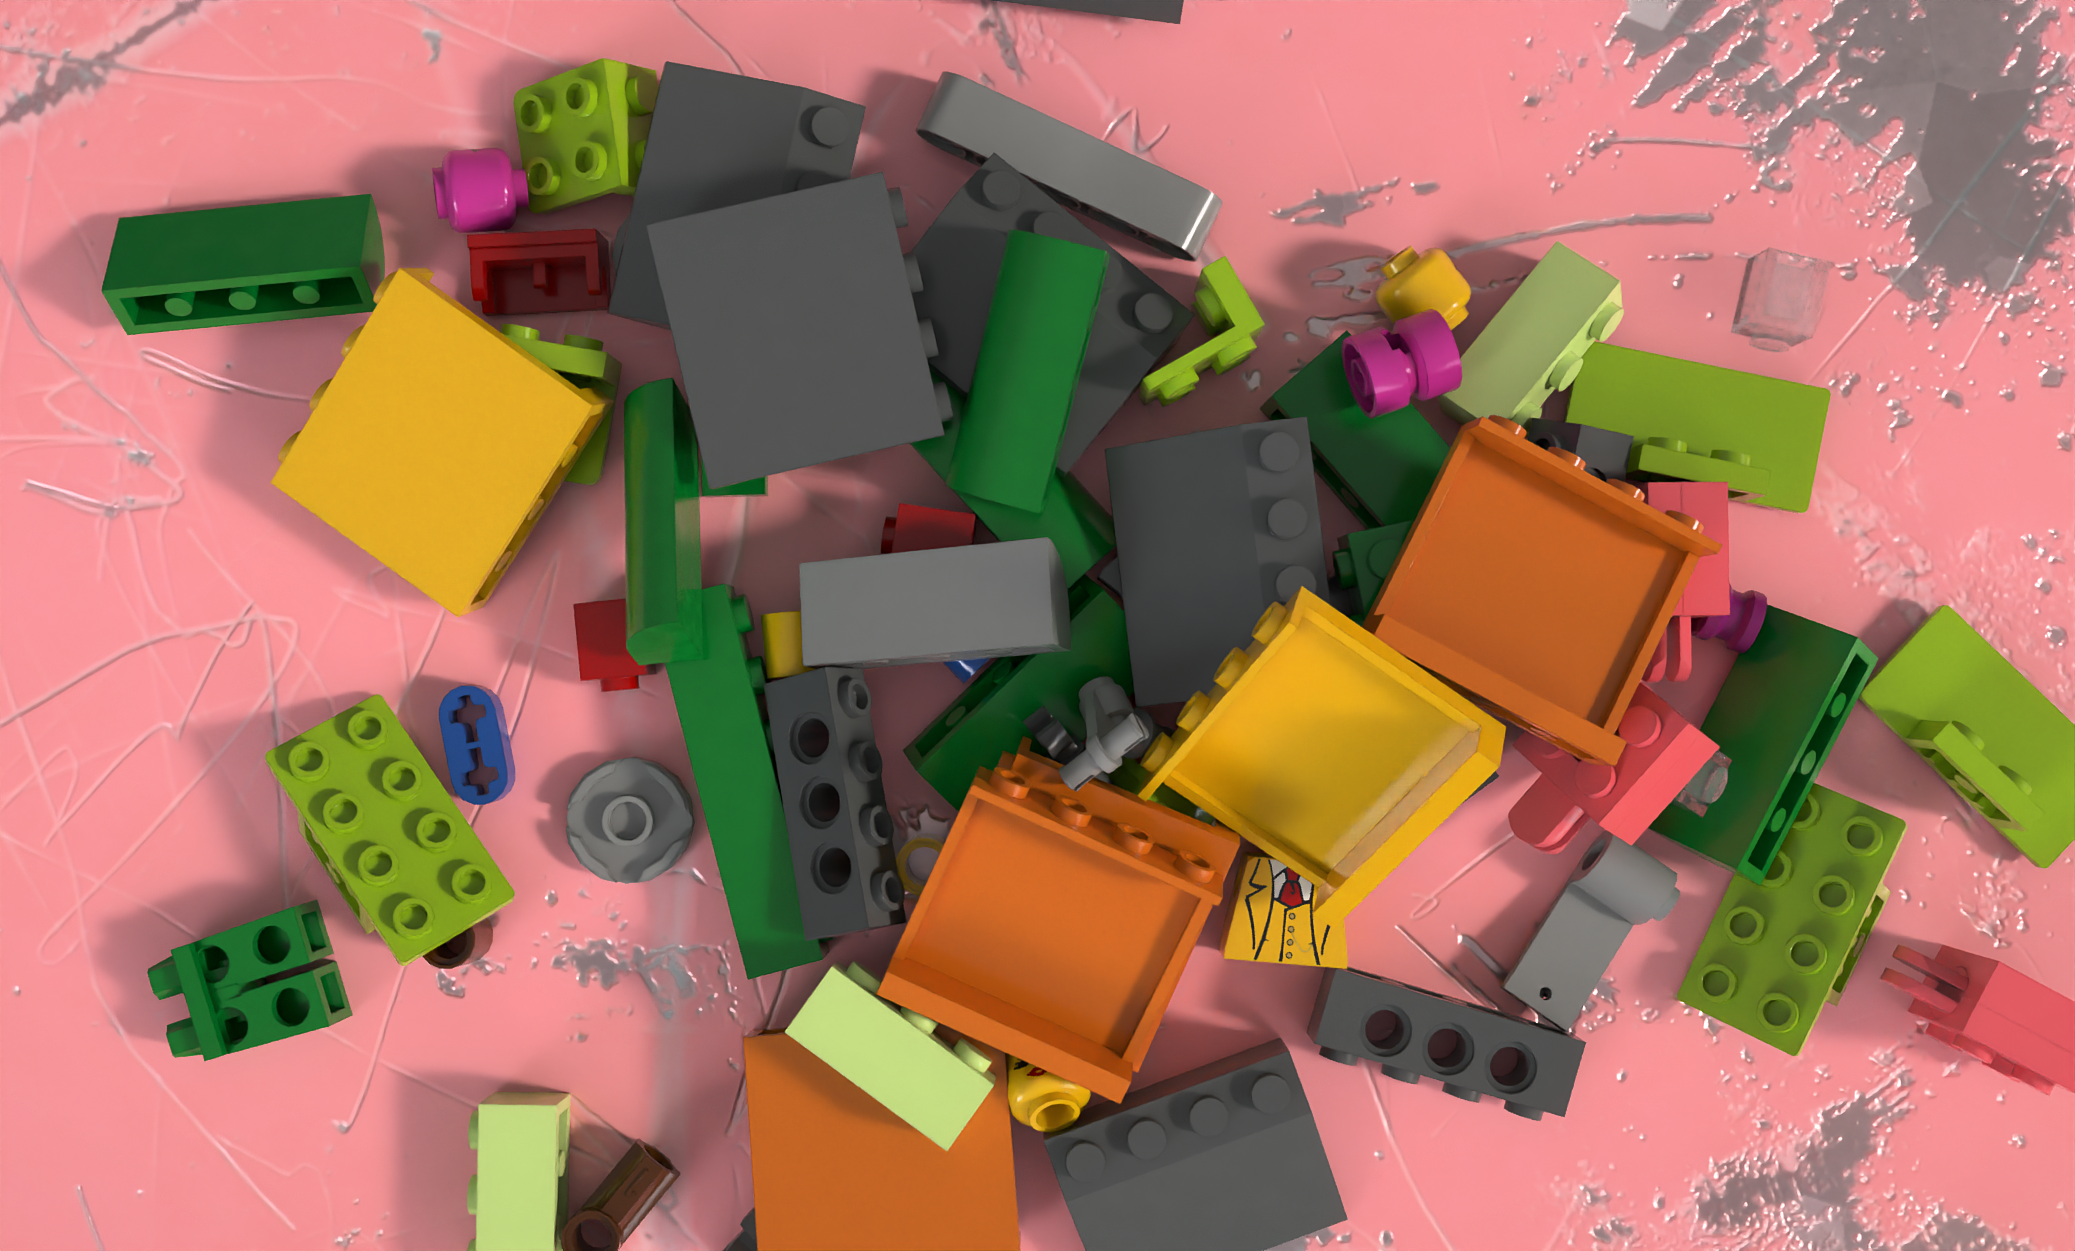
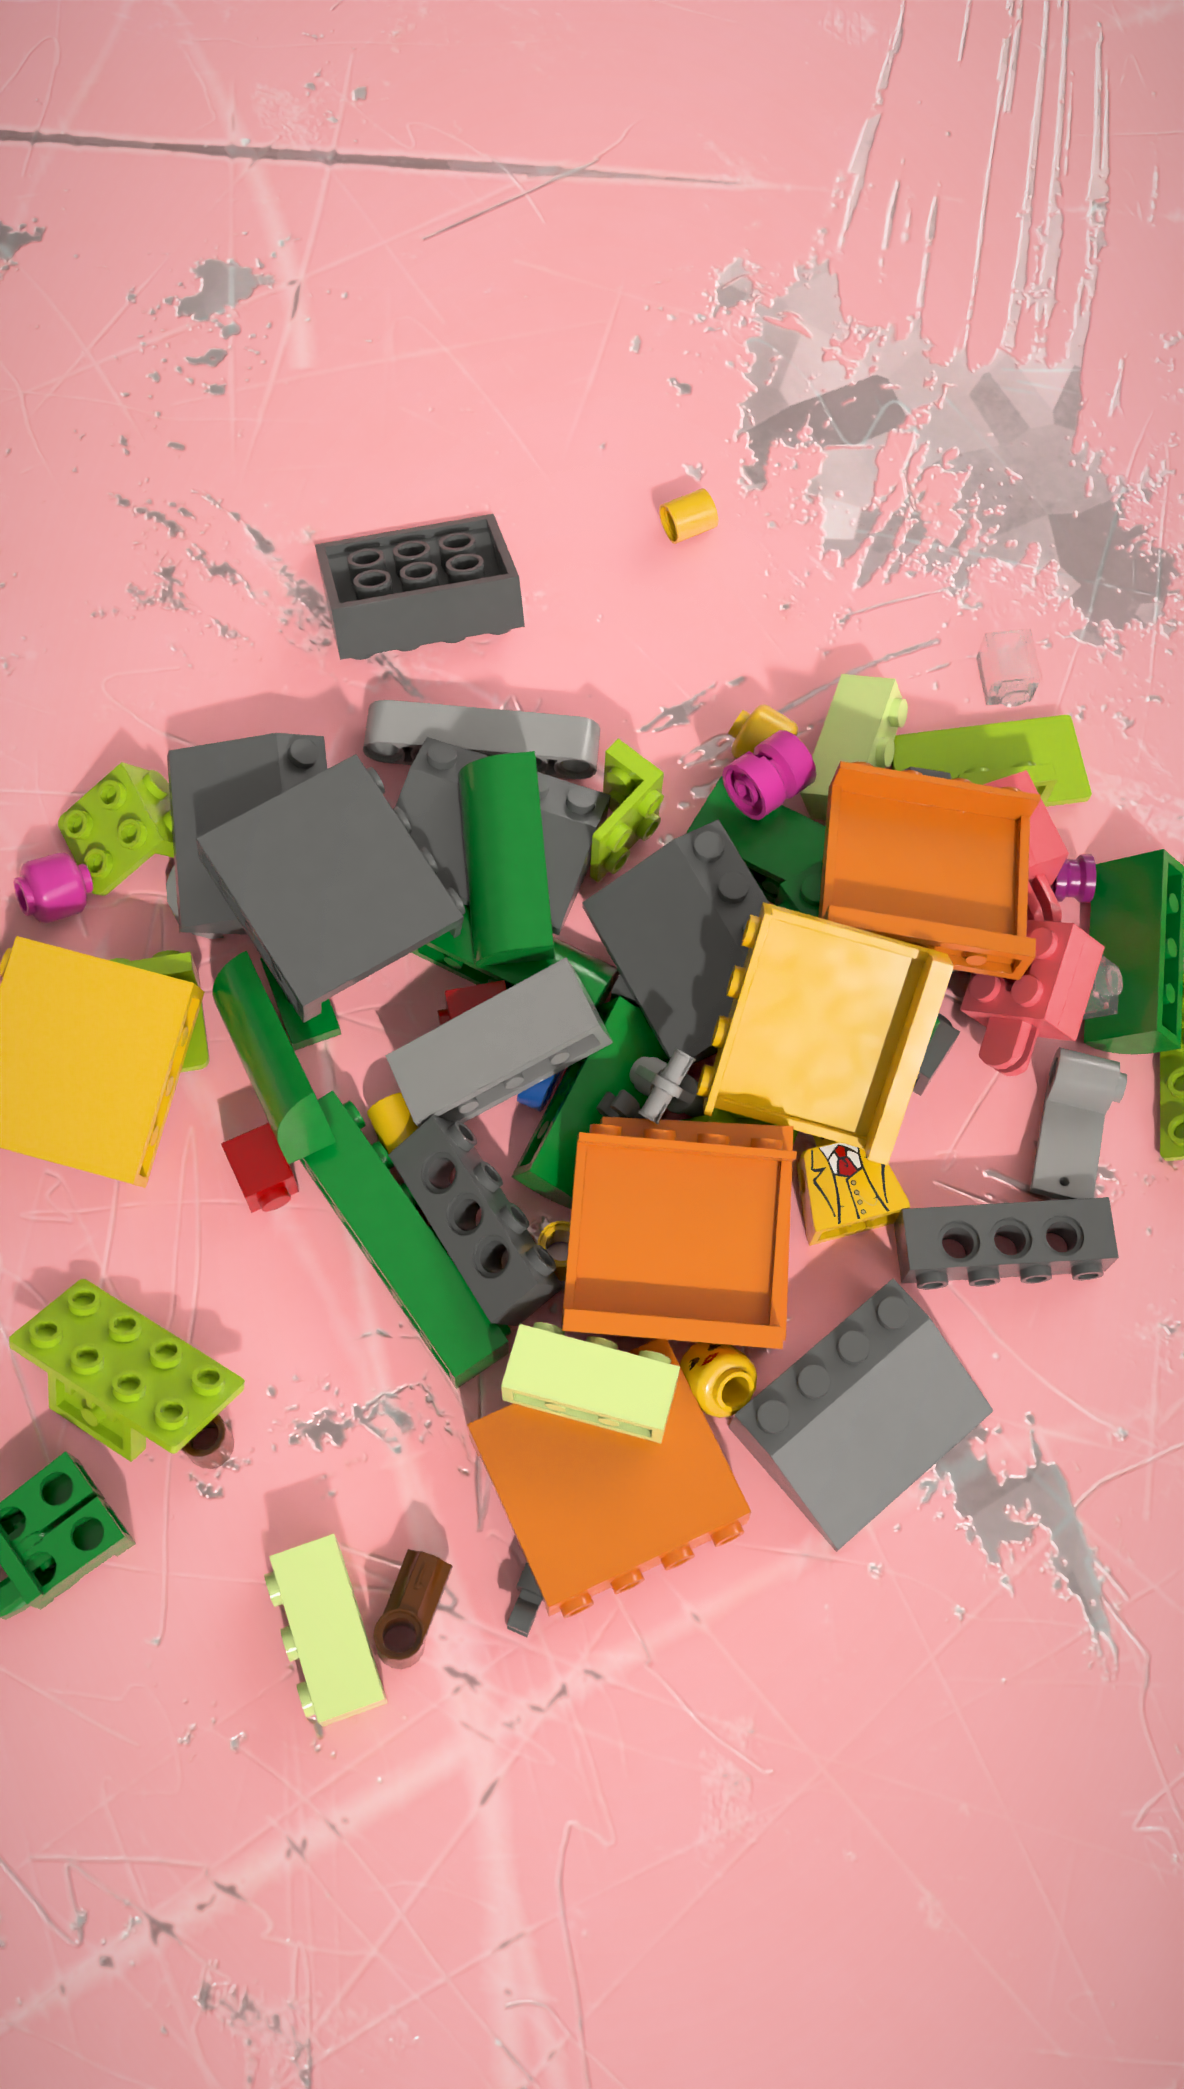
camera: 30 degrees left, 20 degrees down
blue beam [439,686,515,805] -> none
red hinge [467,228,611,316] -> none
light grey tile [566,757,695,884] -> none

